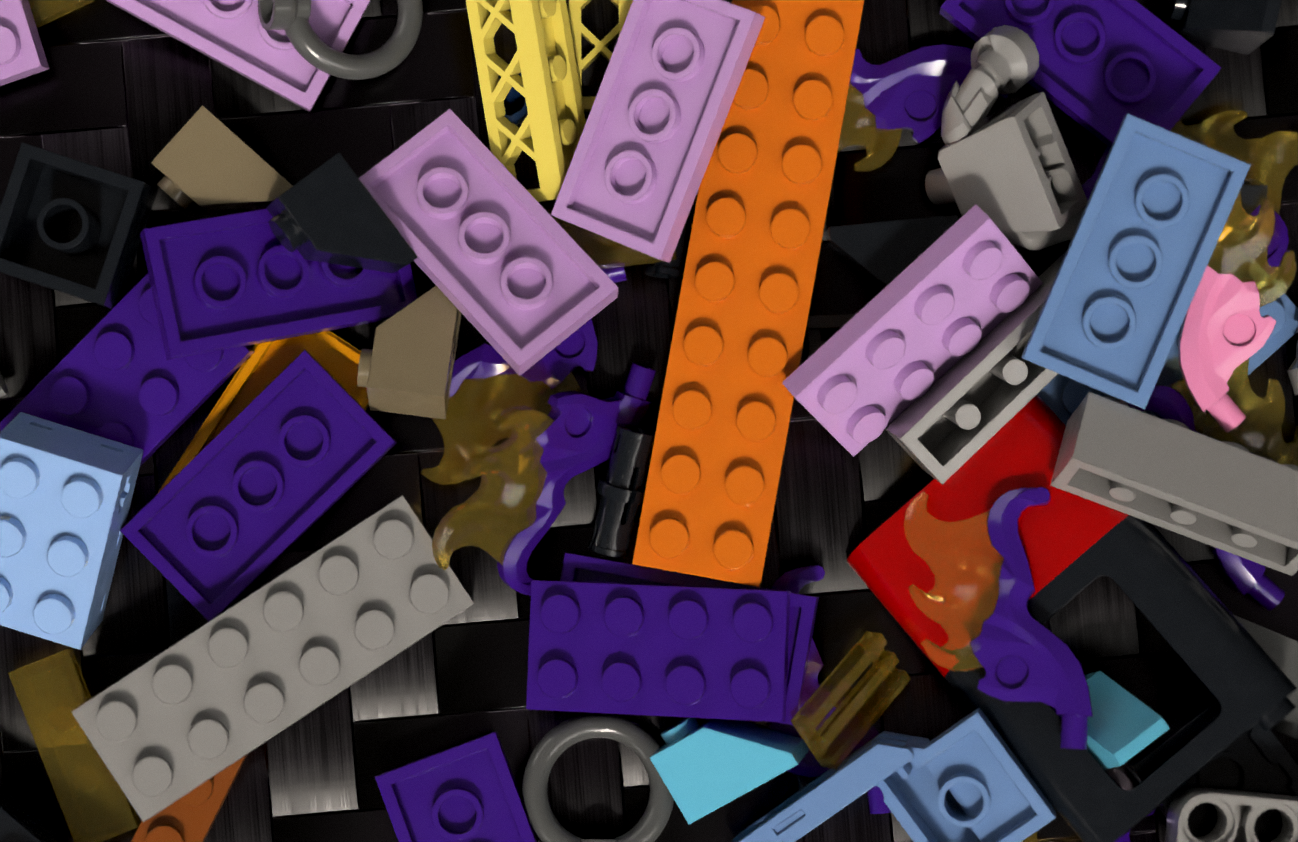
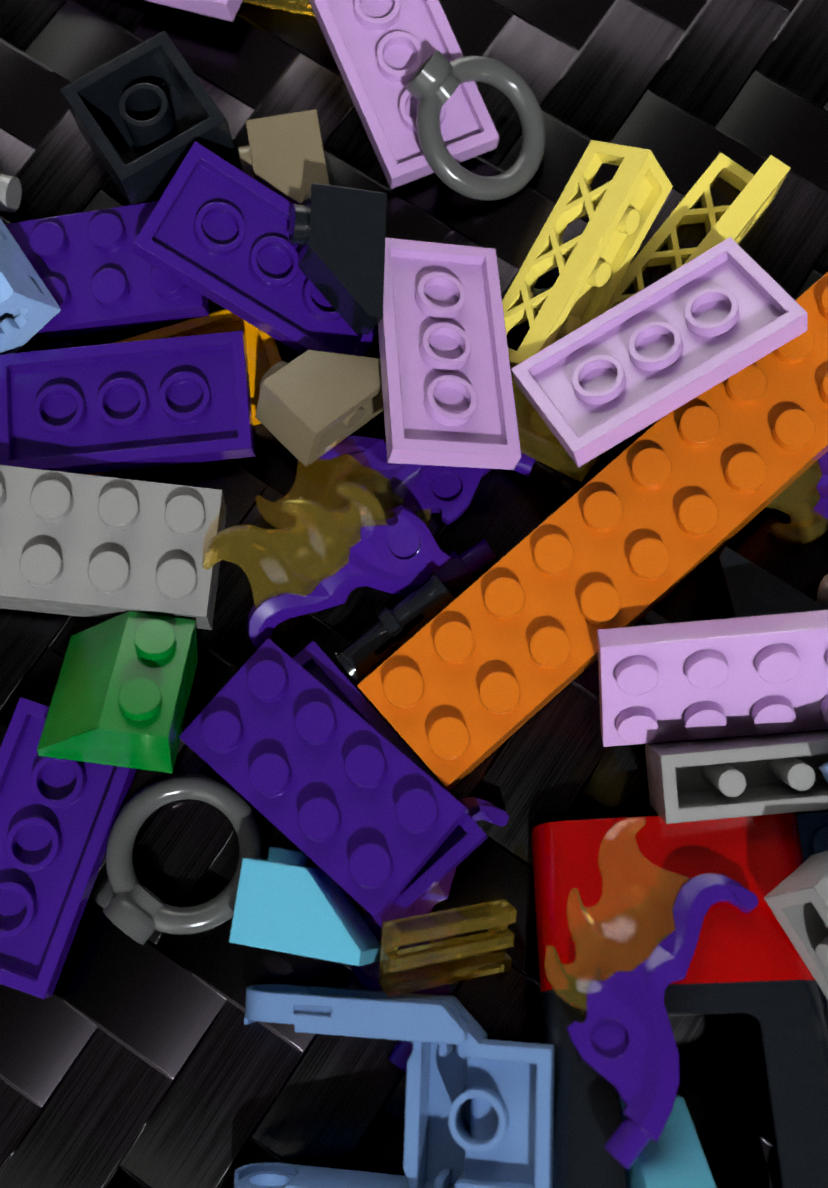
camera: 35 degrees right, 10 degrees down
none -> green slope [37,611,198,774]

